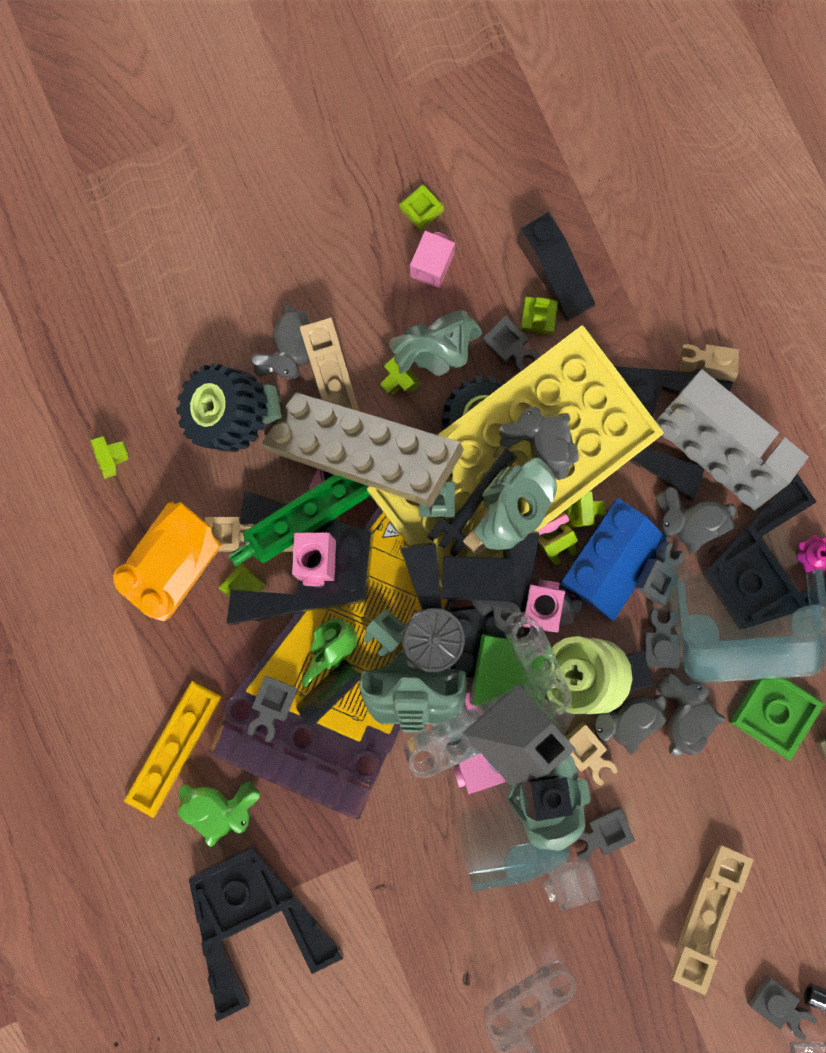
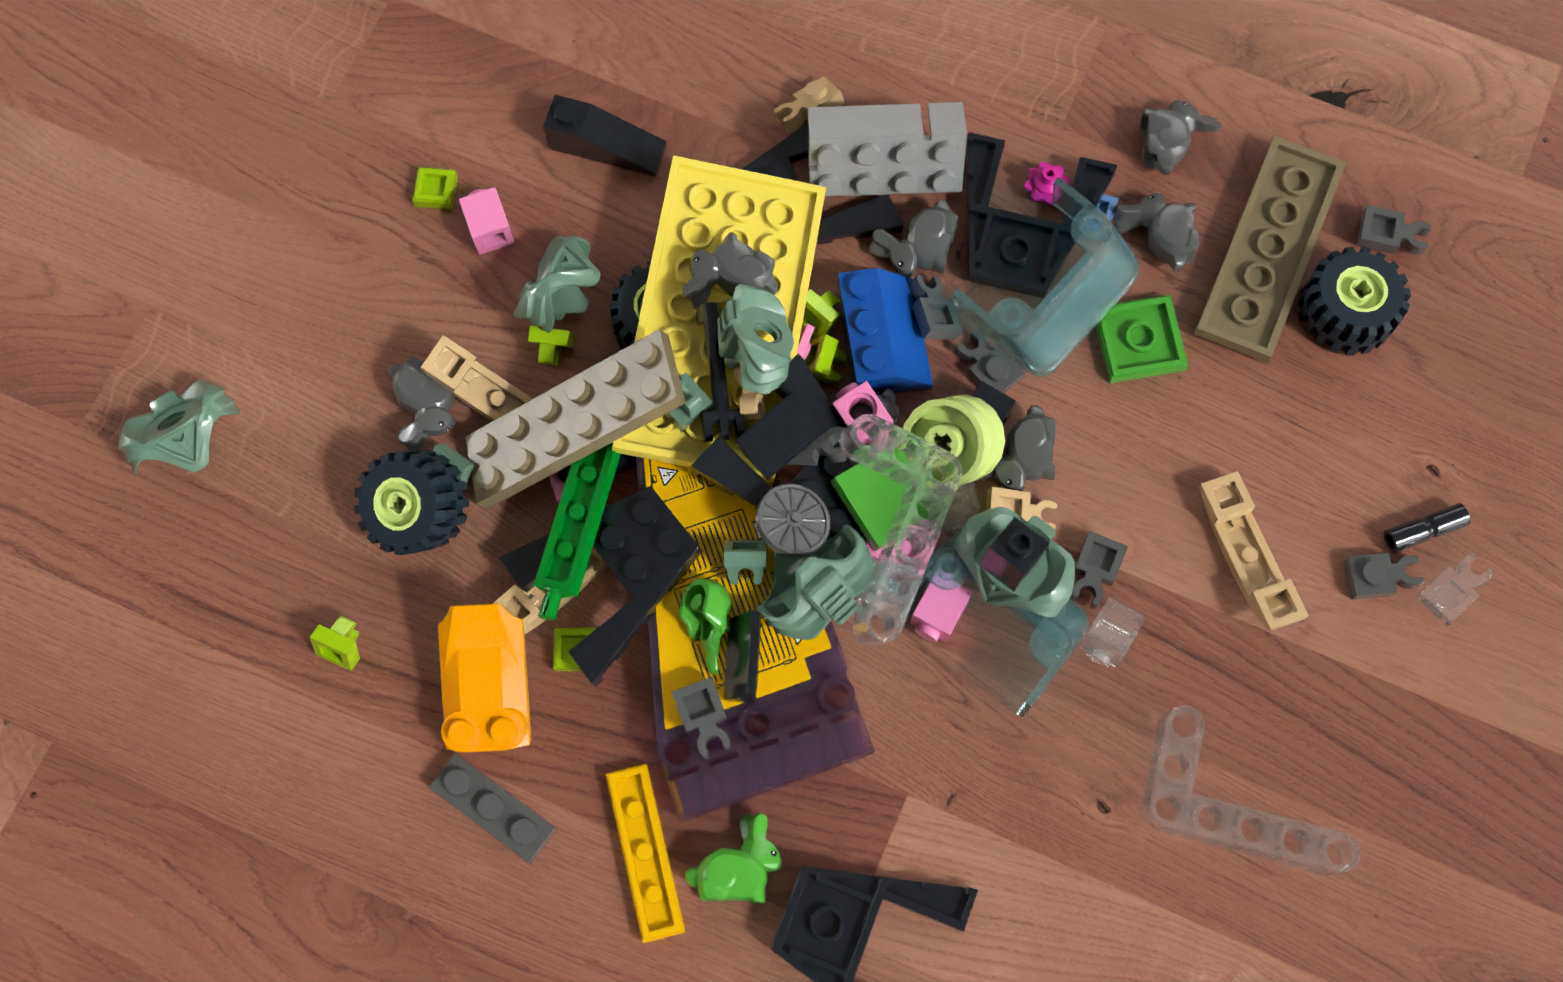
camera: 45 degrees left, 10 degrees down
bright pink brick [292,533,336,586] -> none
dark grey slope [463,683,576,786] -> none
dark grey plate [482,316,540,373] -> none
lime tile [521,297,558,336] -> none
dark grey animal [657,674,726,756] -> none
none -> sand green piece [118,379,240,475]
none -> dark grey plate [429,753,557,864]

